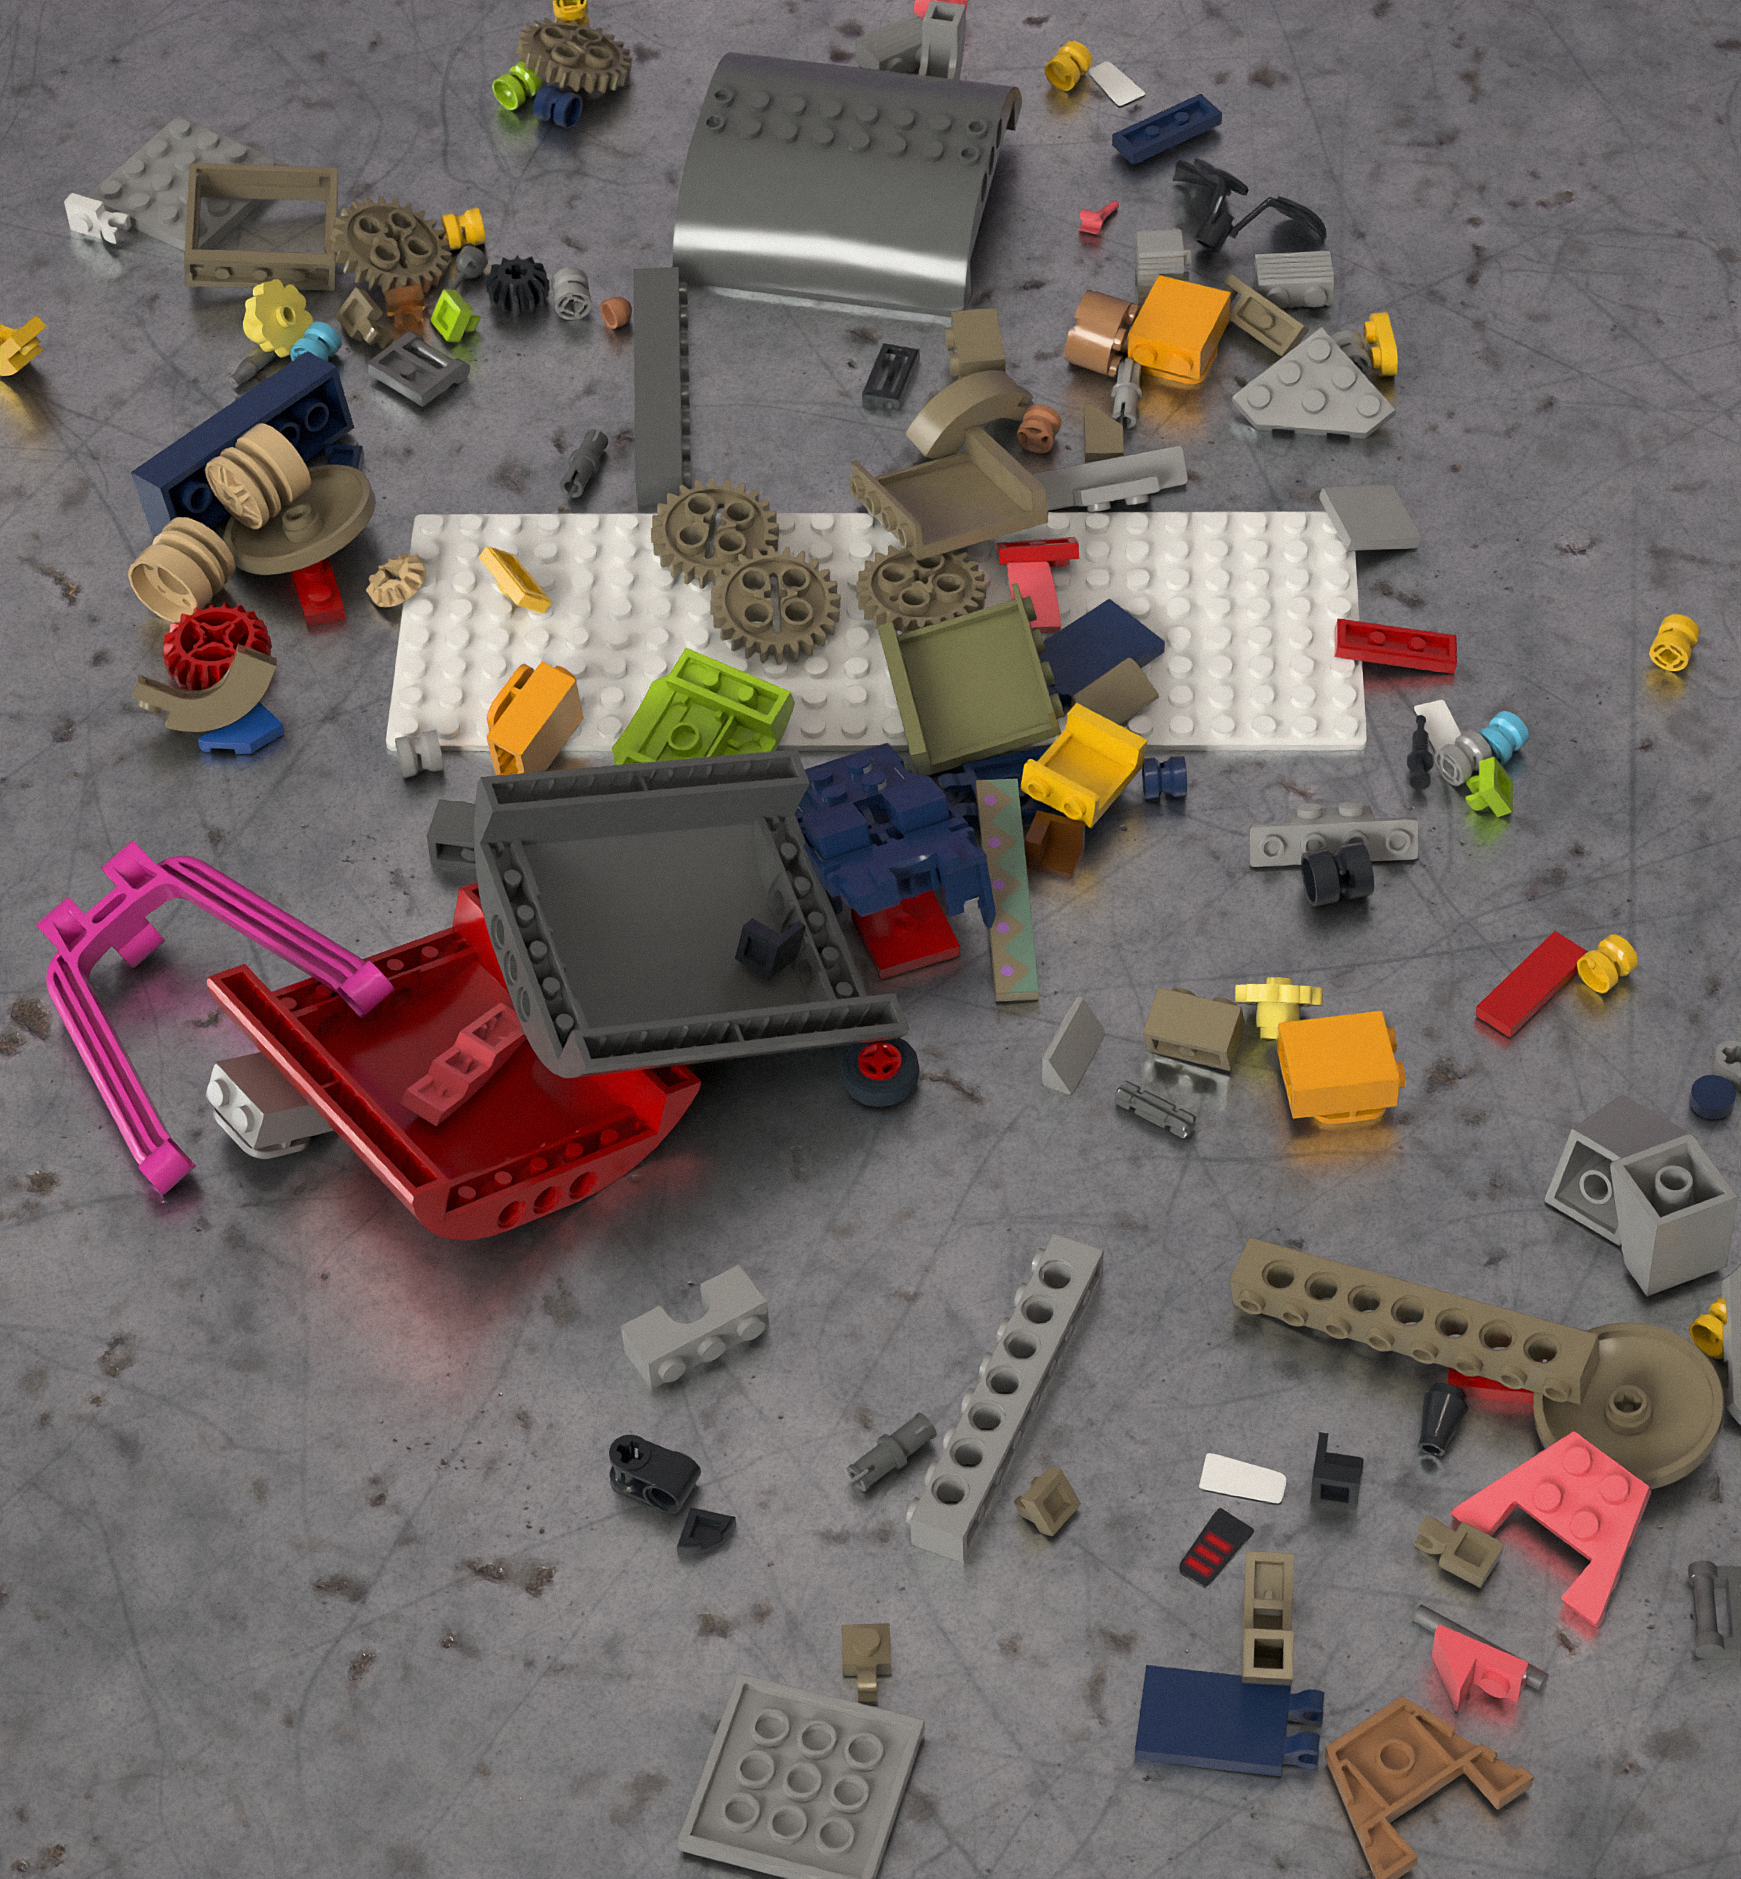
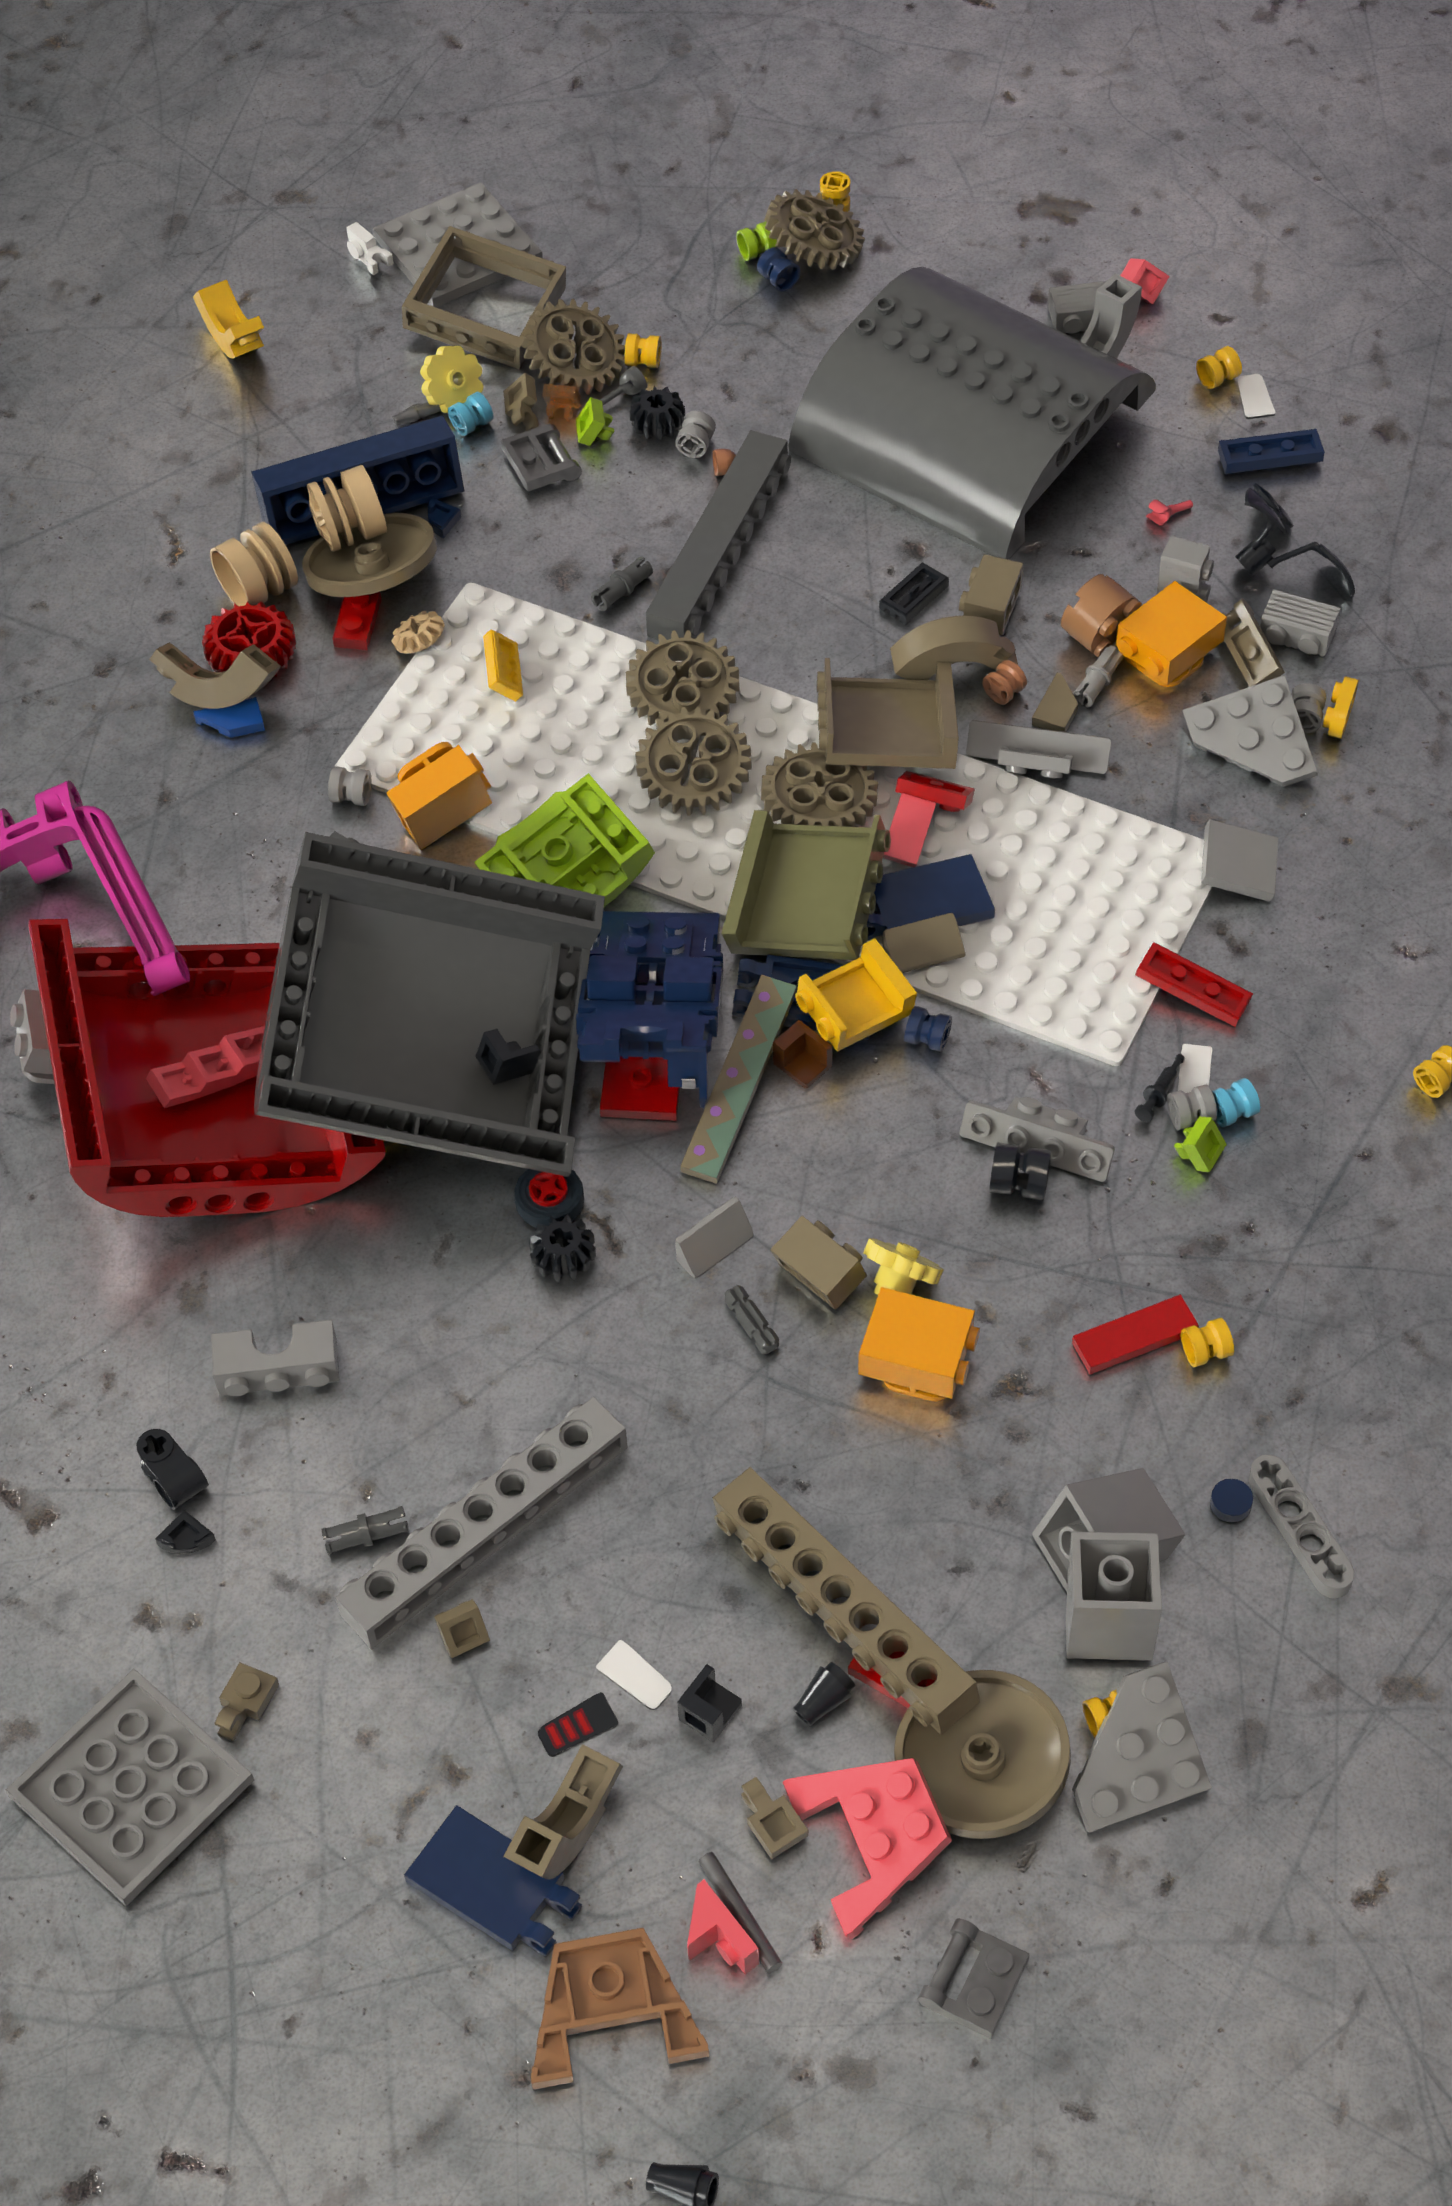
camera: 25 degrees right, 5 degrees up
none -> black gear [529,1214,596,1283]

